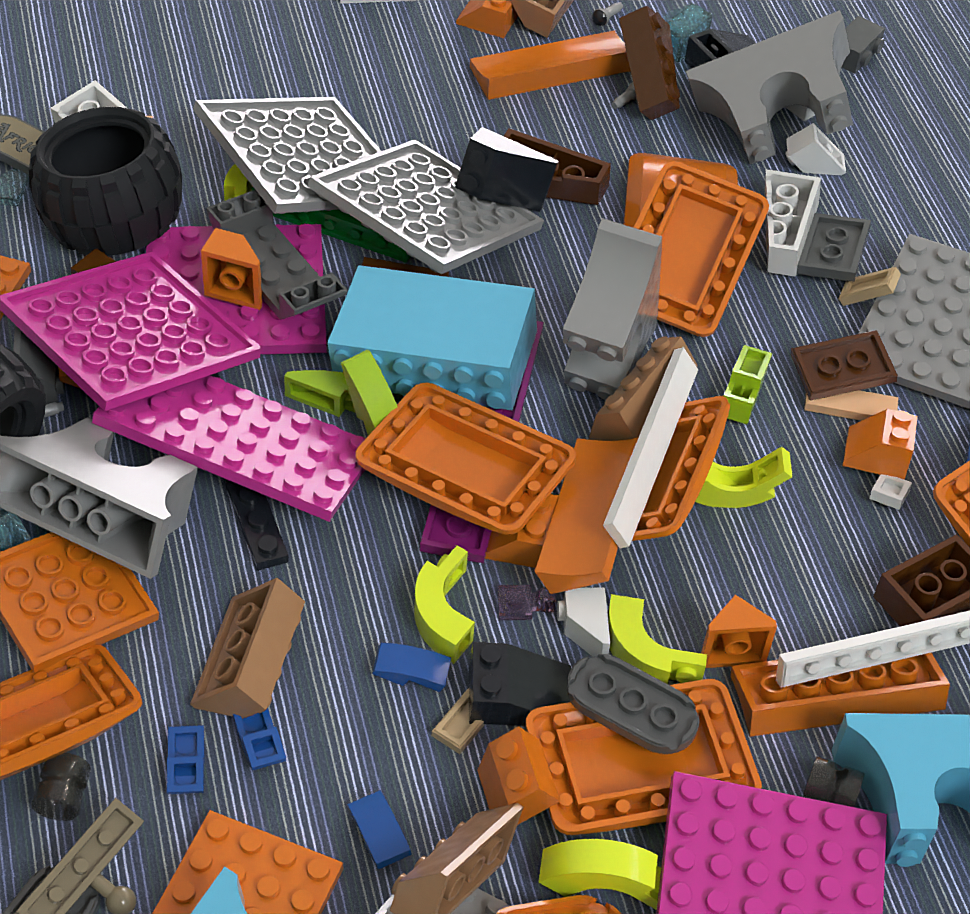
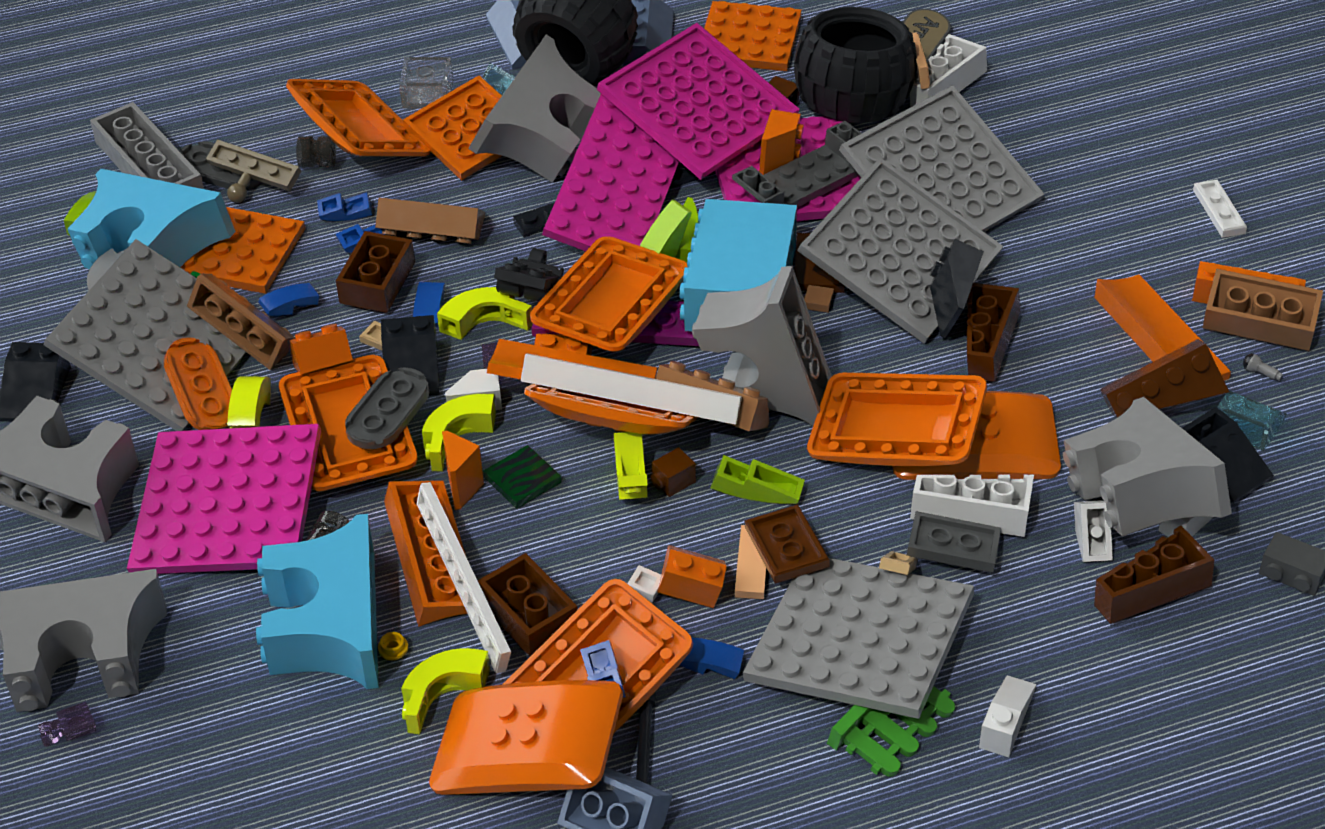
camera: 90 degrees right, 5 degrees down
none -> reddish brown brick [336,231,415,313]
none -> dark green tile [483,445,561,509]
none -> black plate [494,248,564,302]
none -> reddish brown brick [651,447,696,497]
none -> reddish brown wedge [1094,525,1214,624]

